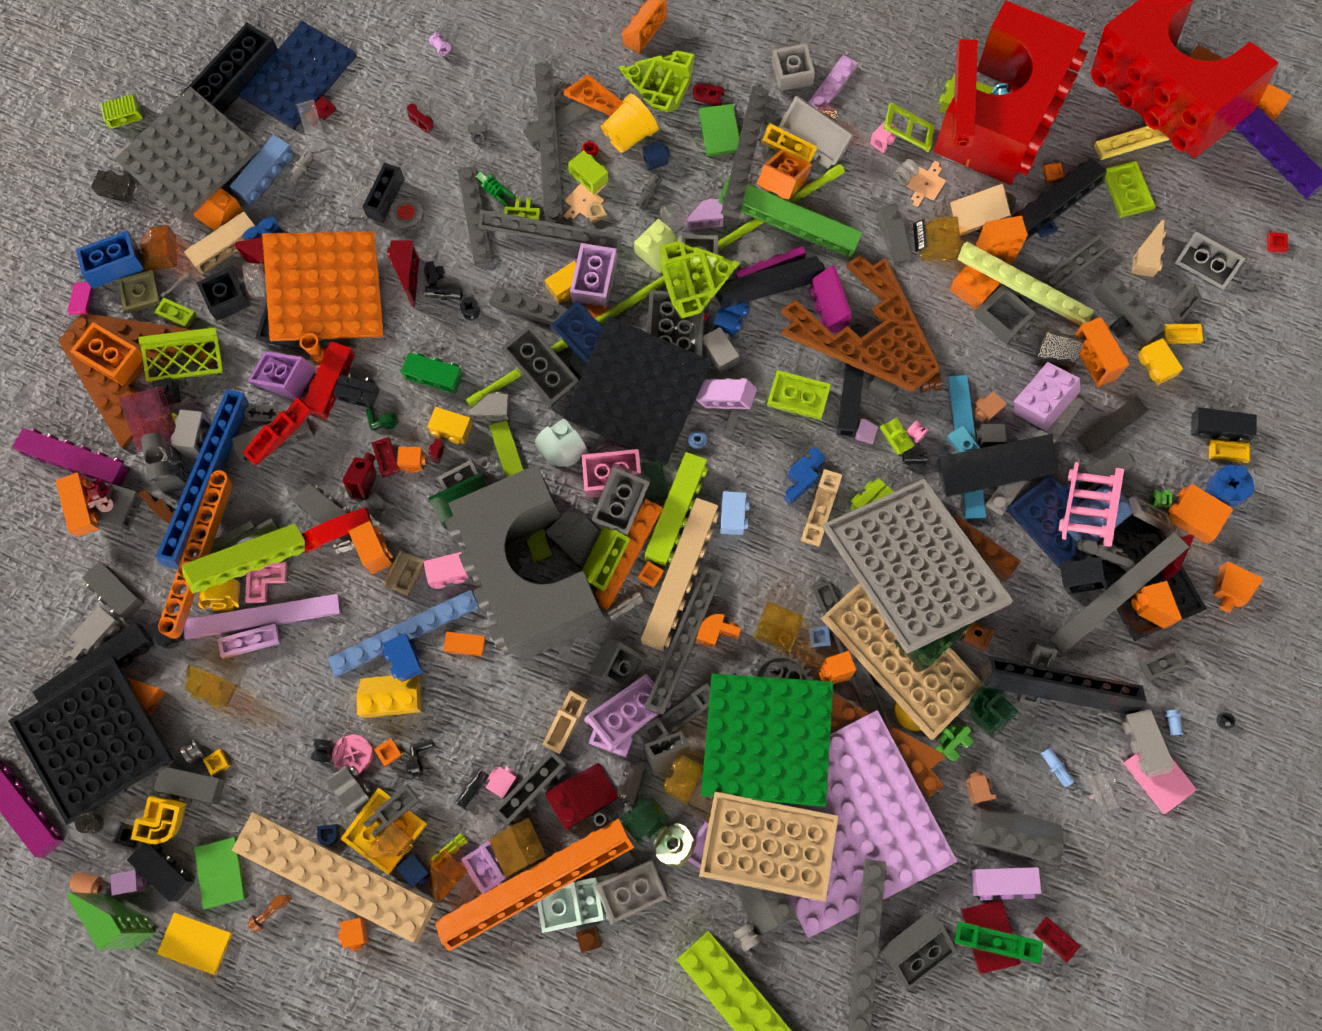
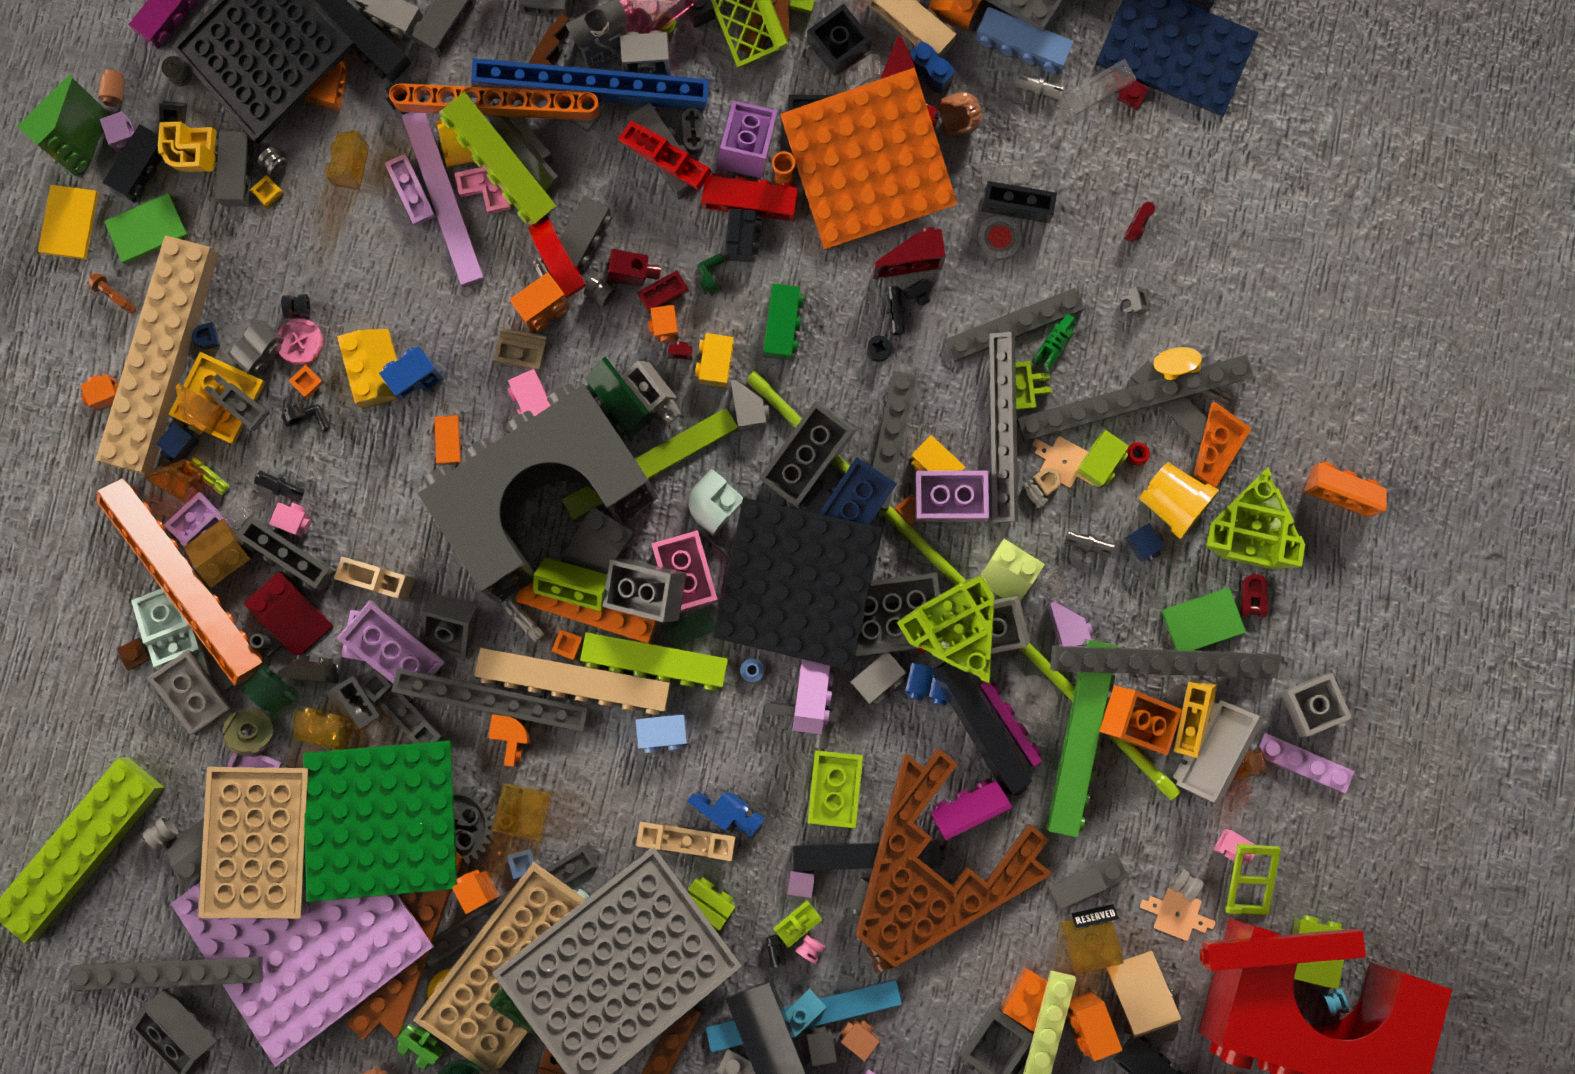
camera: 75 degrees right, 10 degrees up
medium blue plate [327,590,479,677] -> none
lavender bush [429,32,451,56] -> none
none -> nougat hair [939,92,982,135]
none -> light grey piece [1022,480,1048,508]
none -> yellow dish [1154,347,1202,380]

